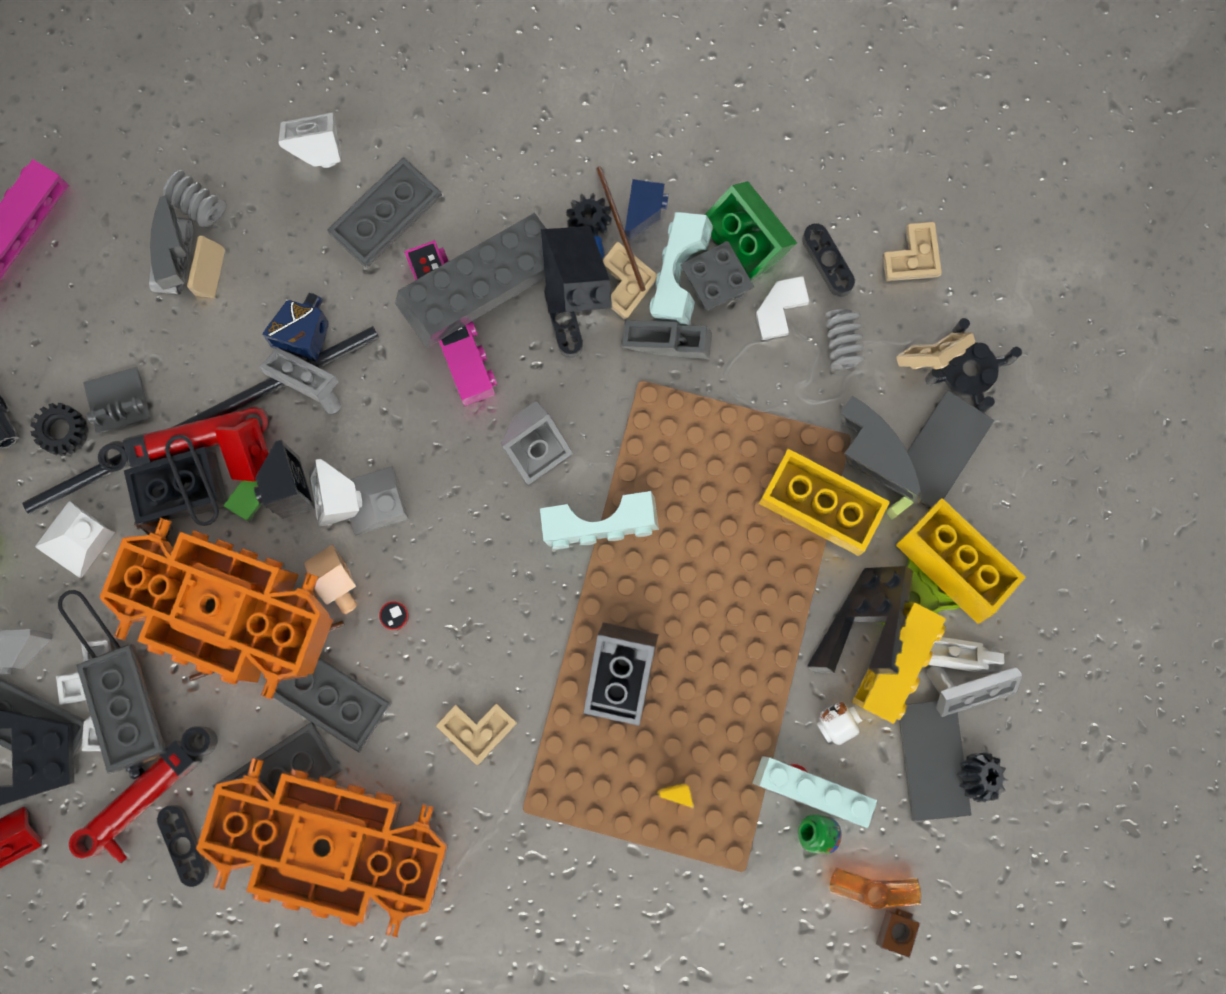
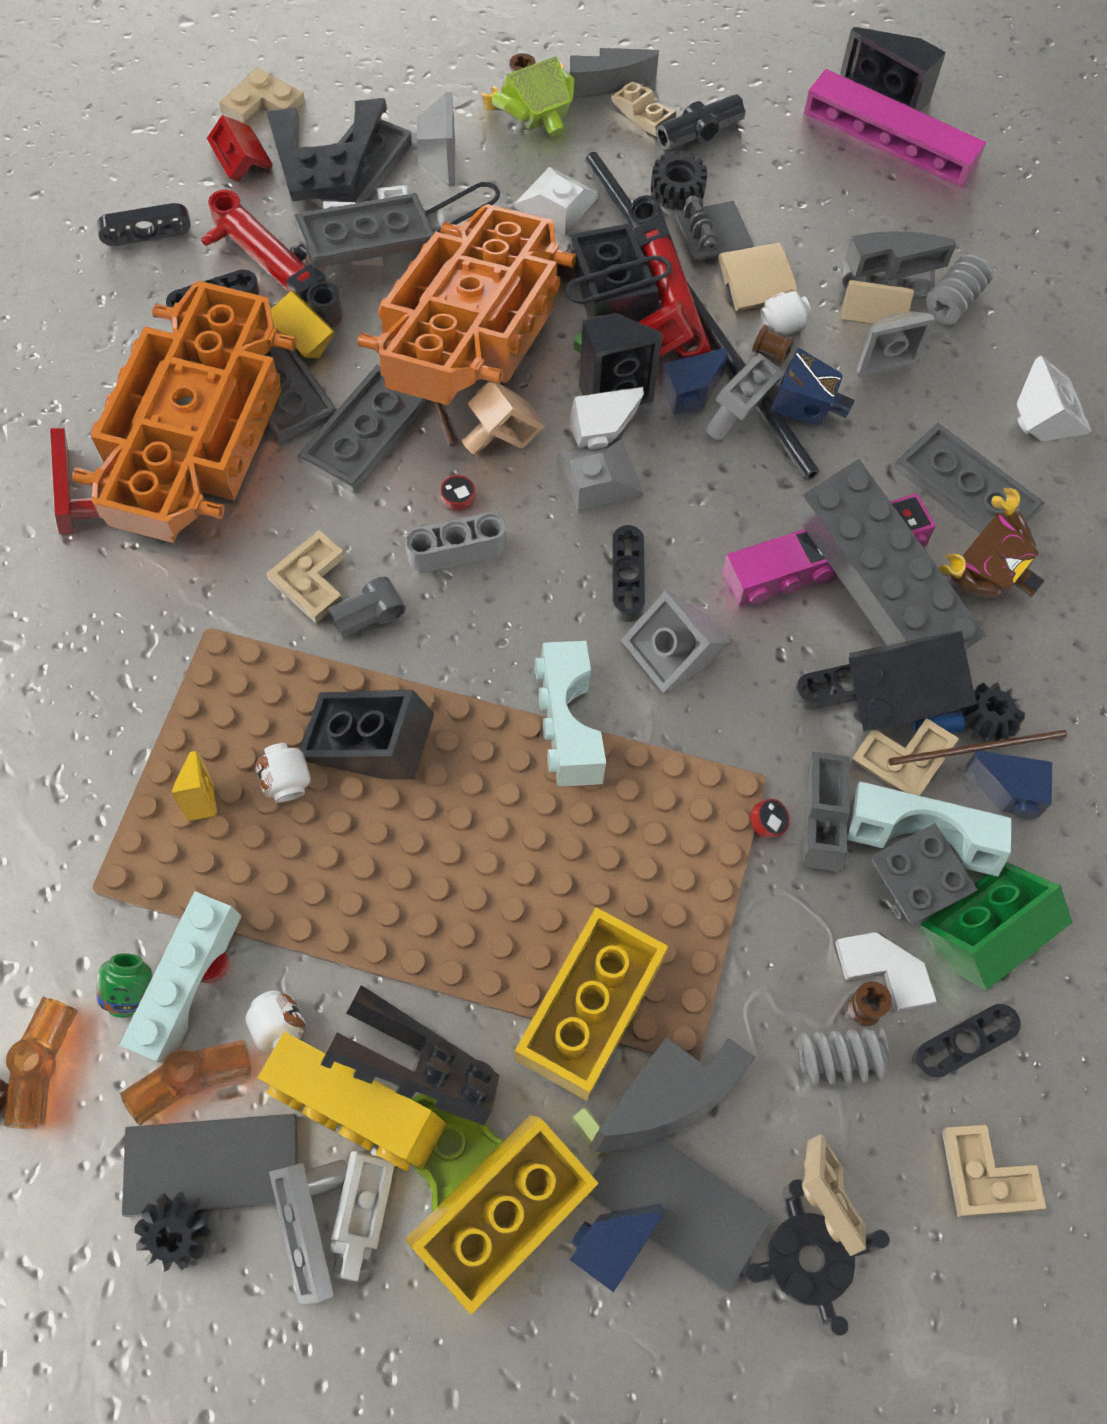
camera: 90 degrees right, 15 degrees down
none -> red piece [50,428,100,534]
none -> black beam [97,203,191,246]
none -> clear orange piece [119,1040,251,1126]
none -> white head [255,743,311,803]
none -> yellow slope [271,291,335,359]
none -> dark grey piece [328,577,406,638]
none -> light grey beam [405,513,506,573]
none -> dark blue slope [570,1204,666,1292]
none -> black beam [612,525,645,622]
none -> dark blue slope [660,348,728,415]
none -> tan slope [718,242,799,312]
none -> tile [750,799,790,839]
none -> reddish brown bush [752,324,795,365]
none -> white head [760,289,811,336]
none -> reddish brown bush [847,981,892,1027]
none -> light grey slope [856,311,935,376]
none -> reddish brown torso [938,488,1045,599]

